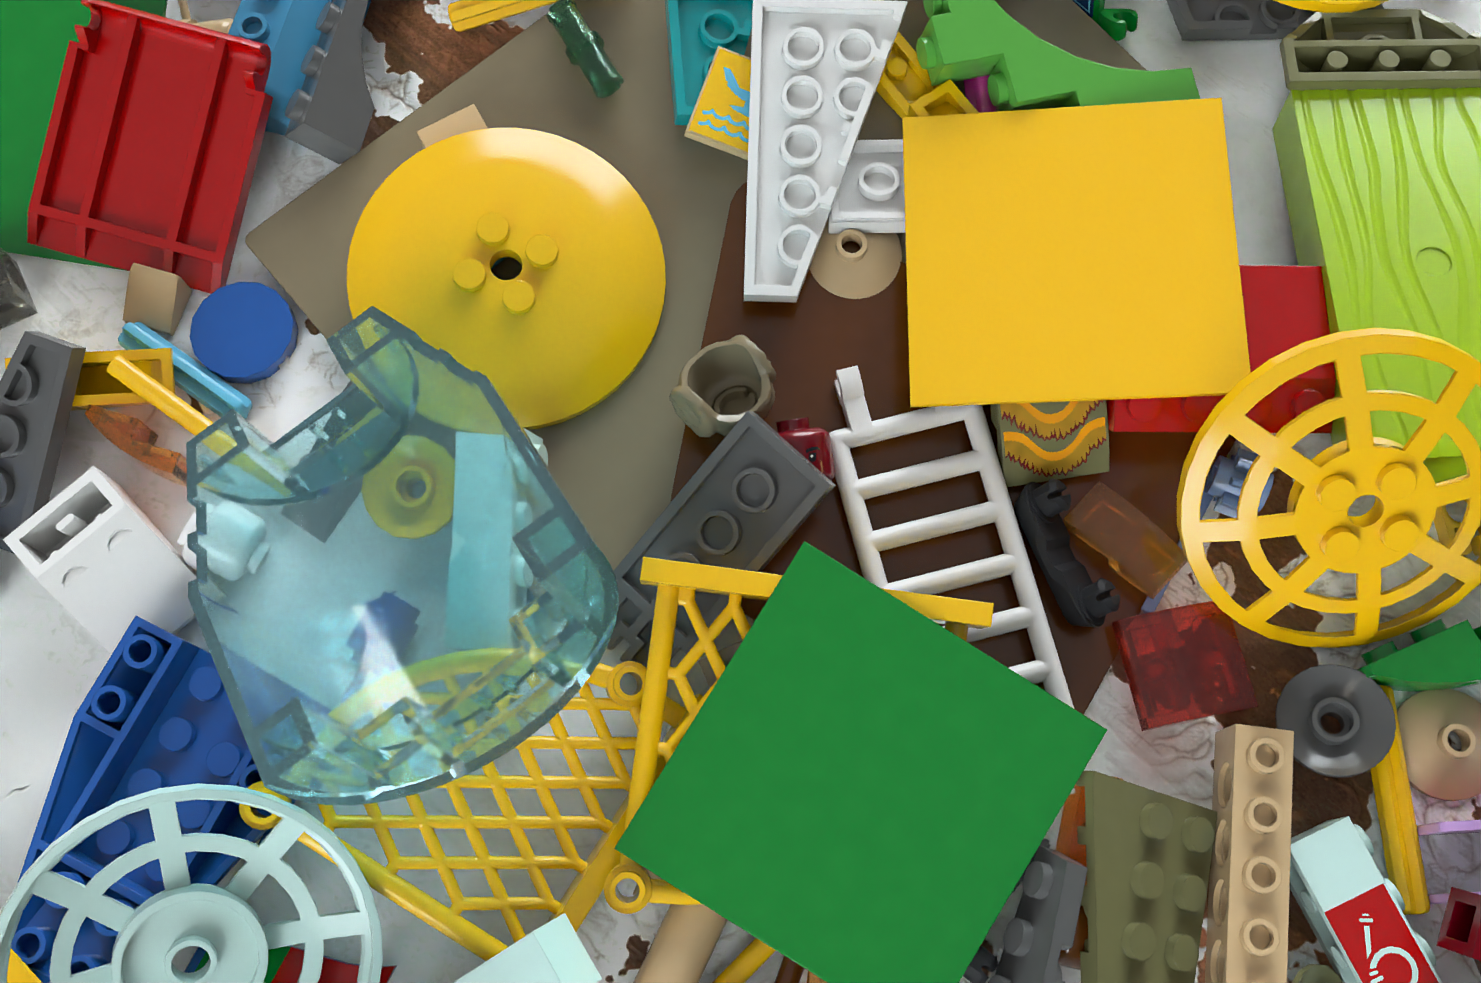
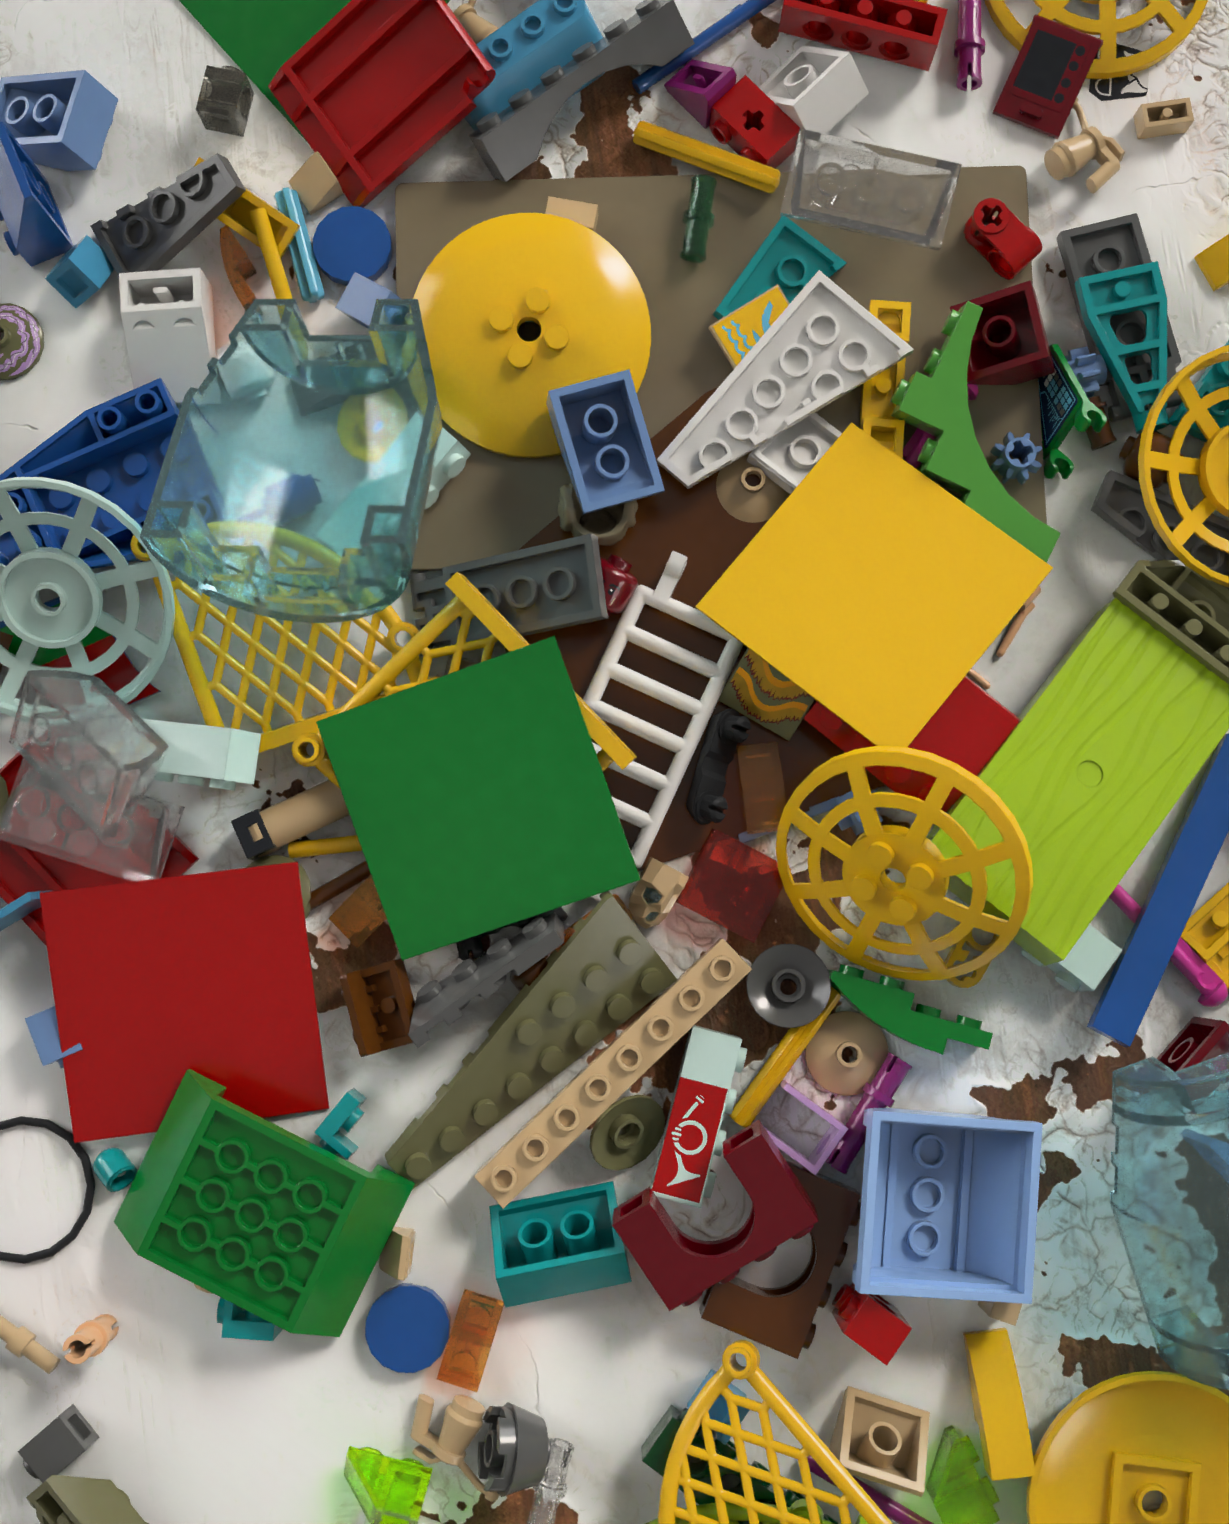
camera: 40 degrees right, 10 degrees up
none -> medium blue brick [335,272,410,333]
none -> medium blue slope [546,369,665,514]
none -> tan rock [629,857,689,929]
none -> medium blue gear [990,432,1043,485]

